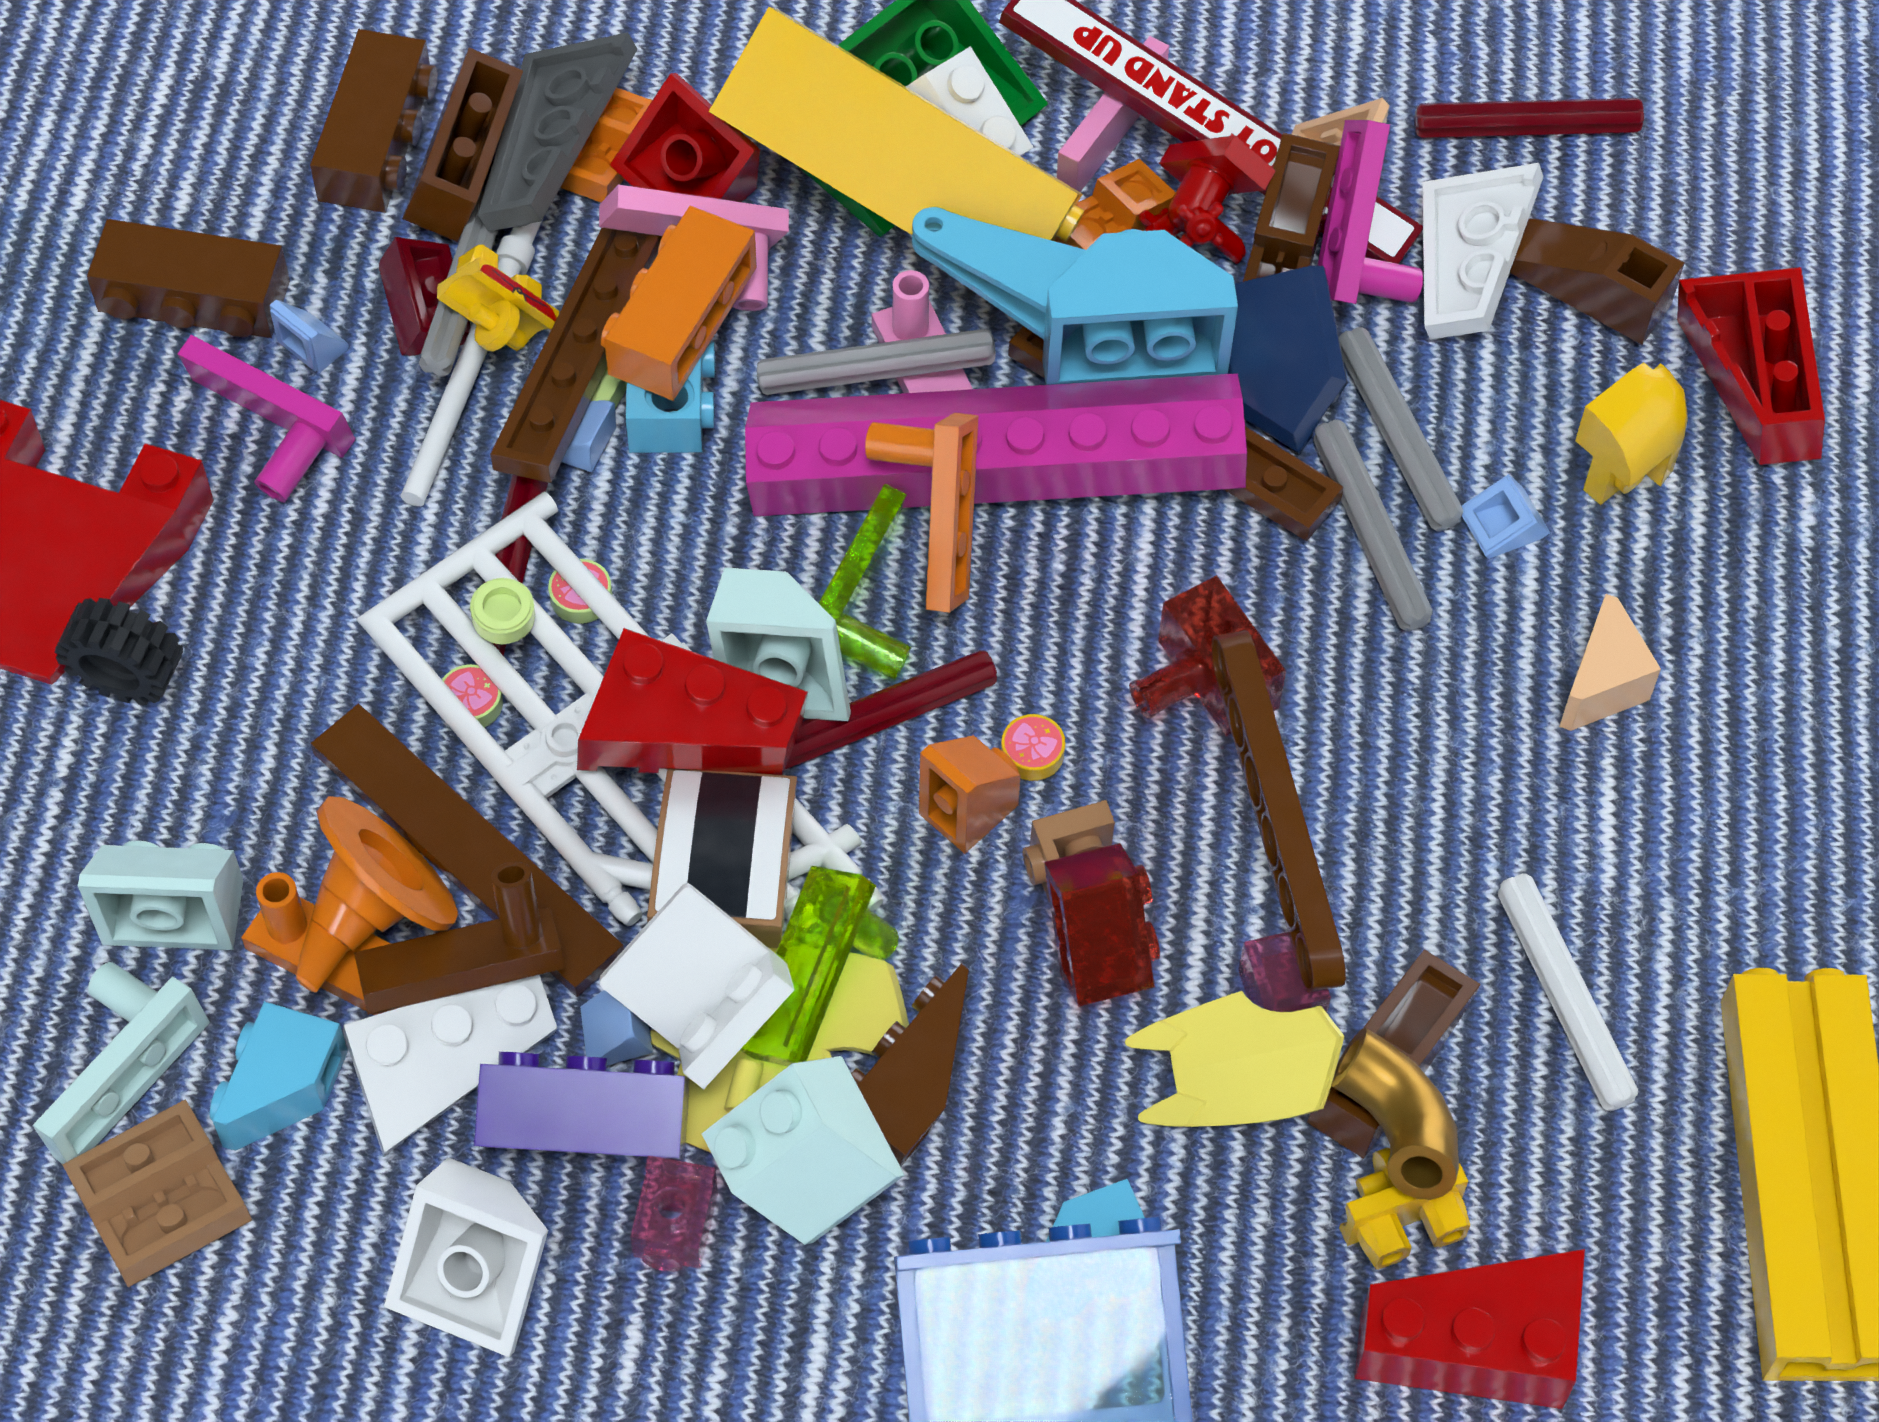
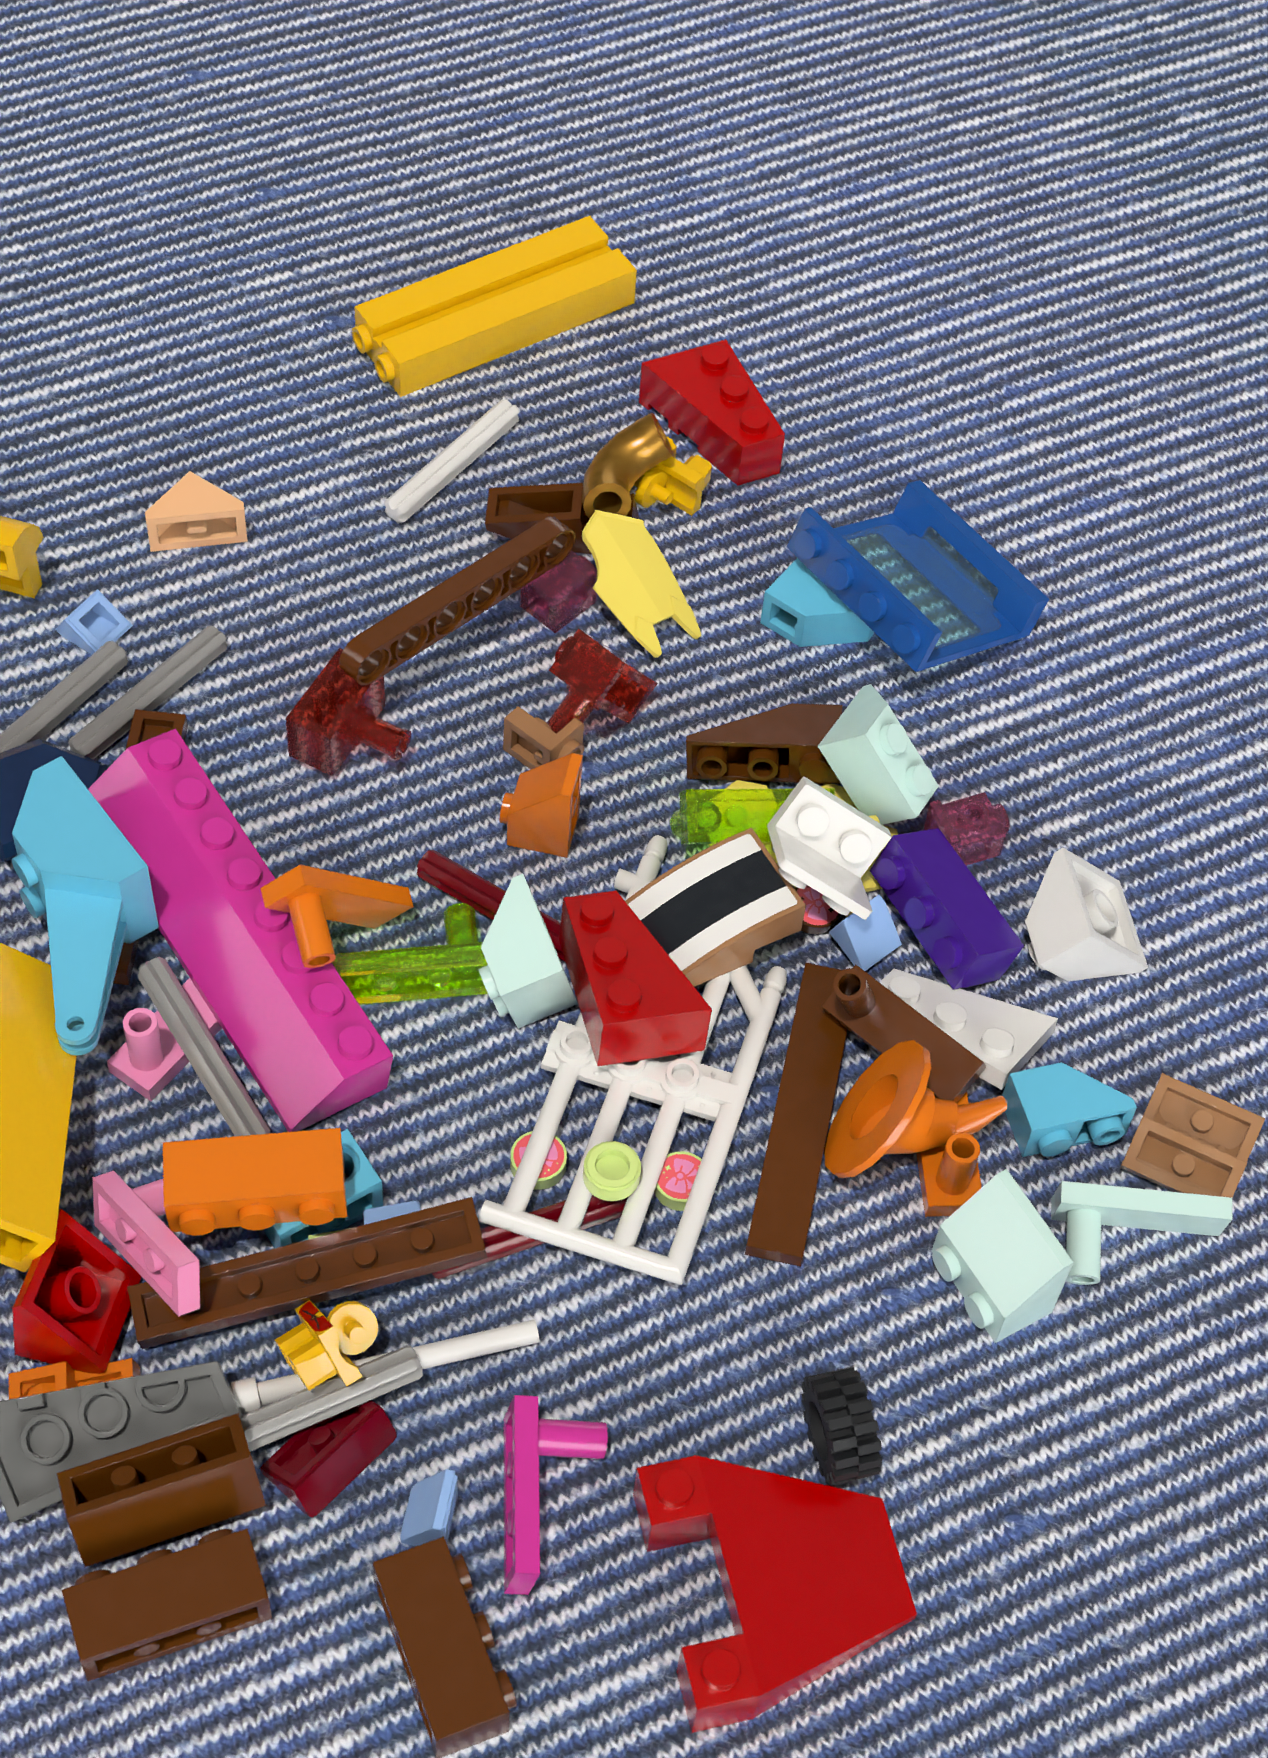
camera: 125 degrees left, 5 degrees down
tile [1001,714,1065,781] -> none

